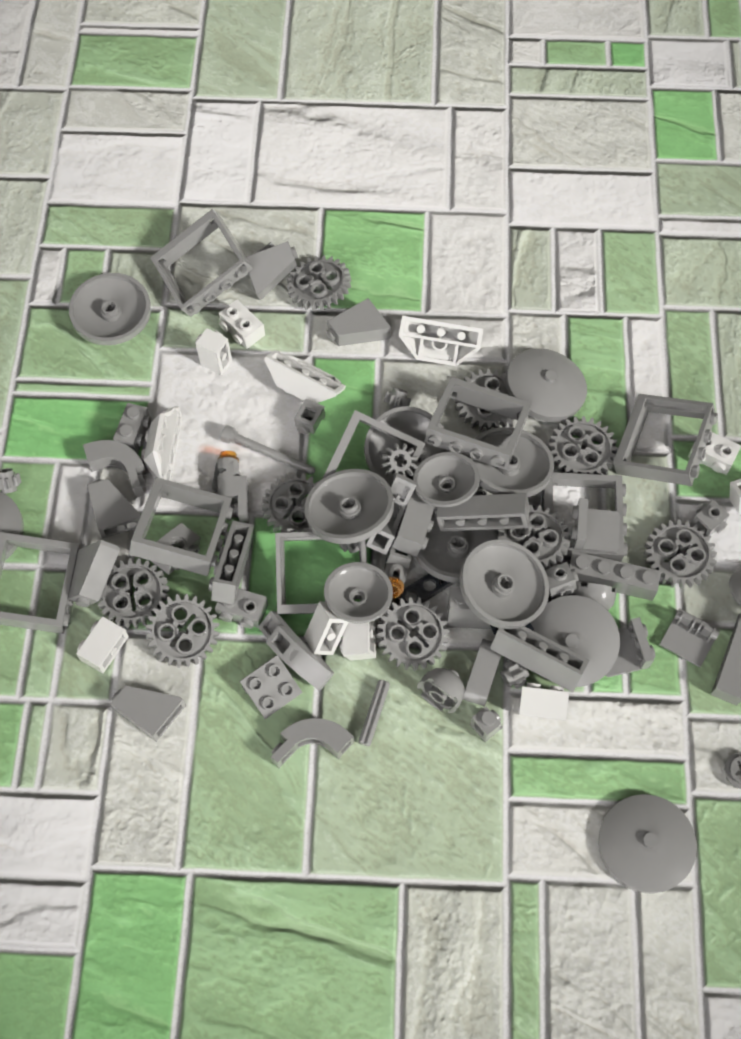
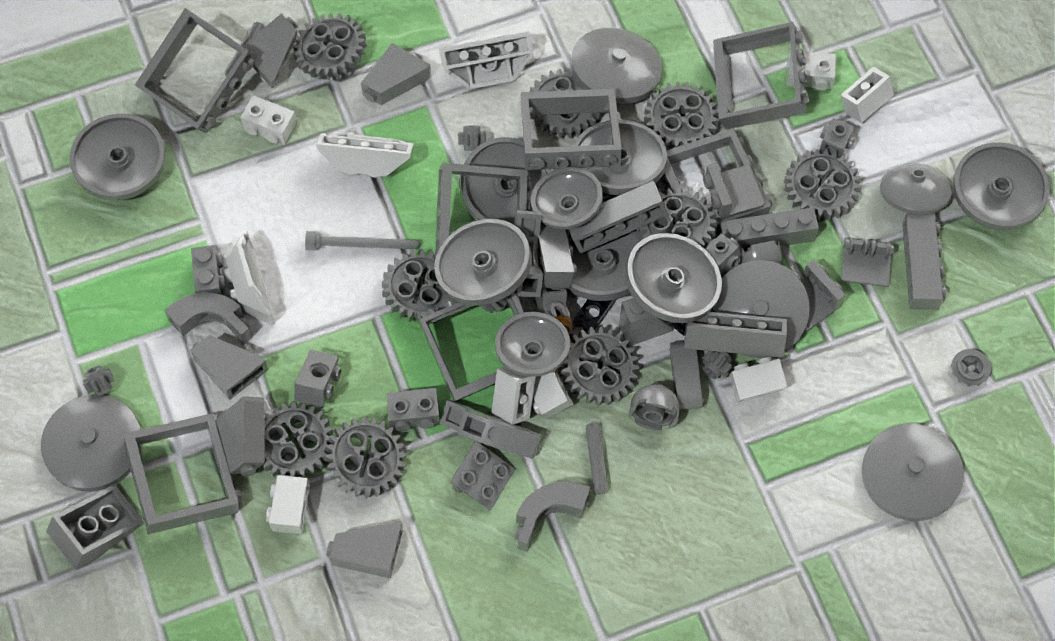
camera: 25 degrees left, 0 degrees up
light grey window [129,477,234,576] -> none
white brick [195,328,232,375] -> none
light grey brick [208,521,254,605] -> none
light grey plate [212,451,249,524] -> none
light grey brick [294,399,325,434] -> none
light grey gear [381,443,418,480] -> none
light grey brick [470,706,503,742] -> none

